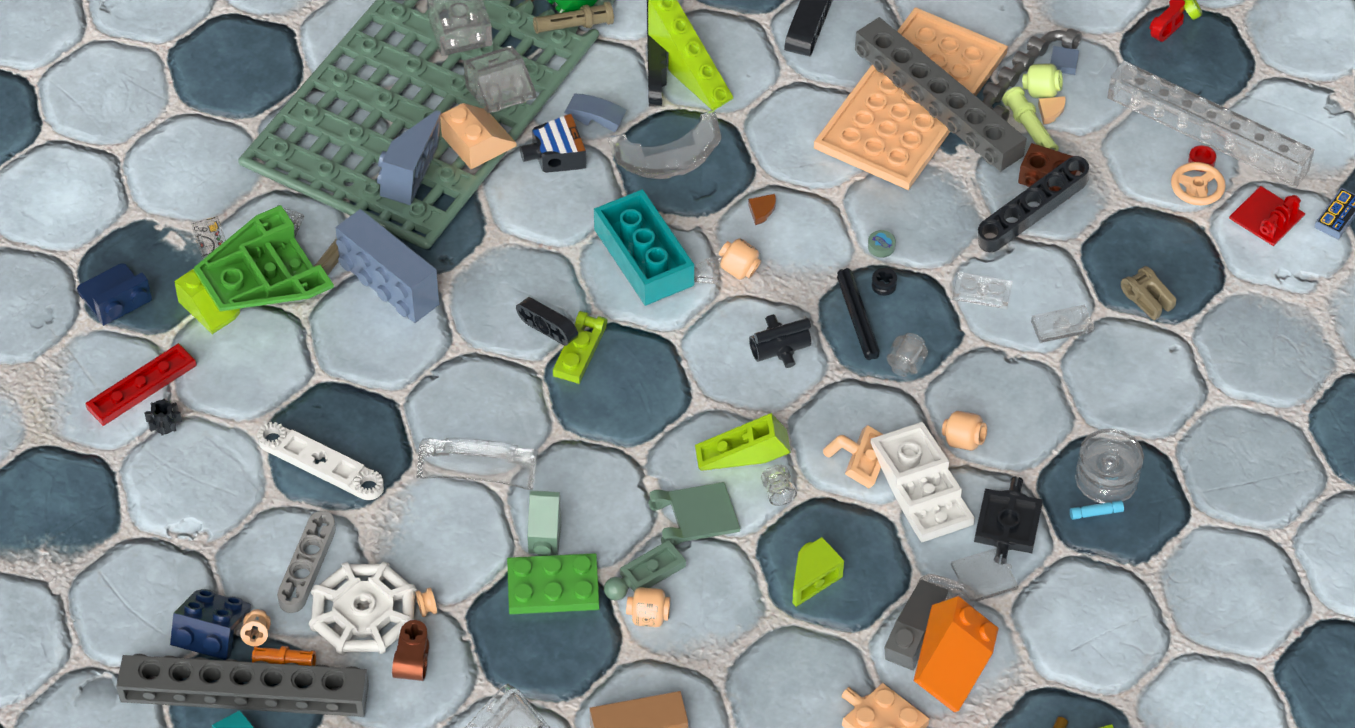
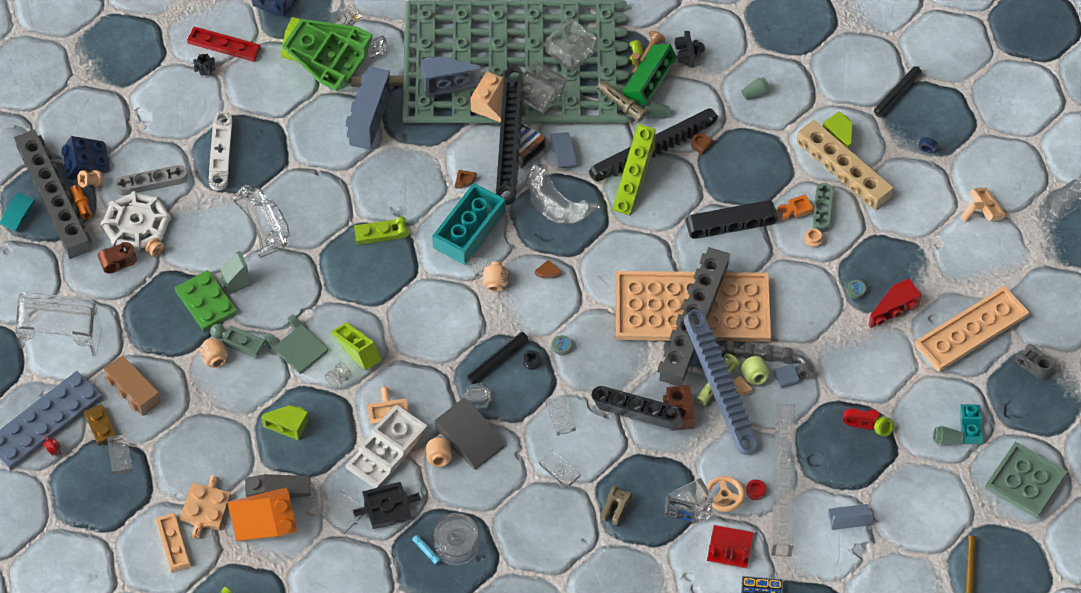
camera: 60 degrees right, 5 degrees up
black beam [516,297,578,346] -> none
black pin [749,314,811,368] -> none
none -> dark grey slope [435,397,504,470]
none -> dark orange tile [455,170,477,189]
none -> black gear [496,66,524,206]
none -> clear slope [664,478,713,524]
none -> sand blue gear [684,309,757,455]
none -> sand blue panel [828,504,874,530]

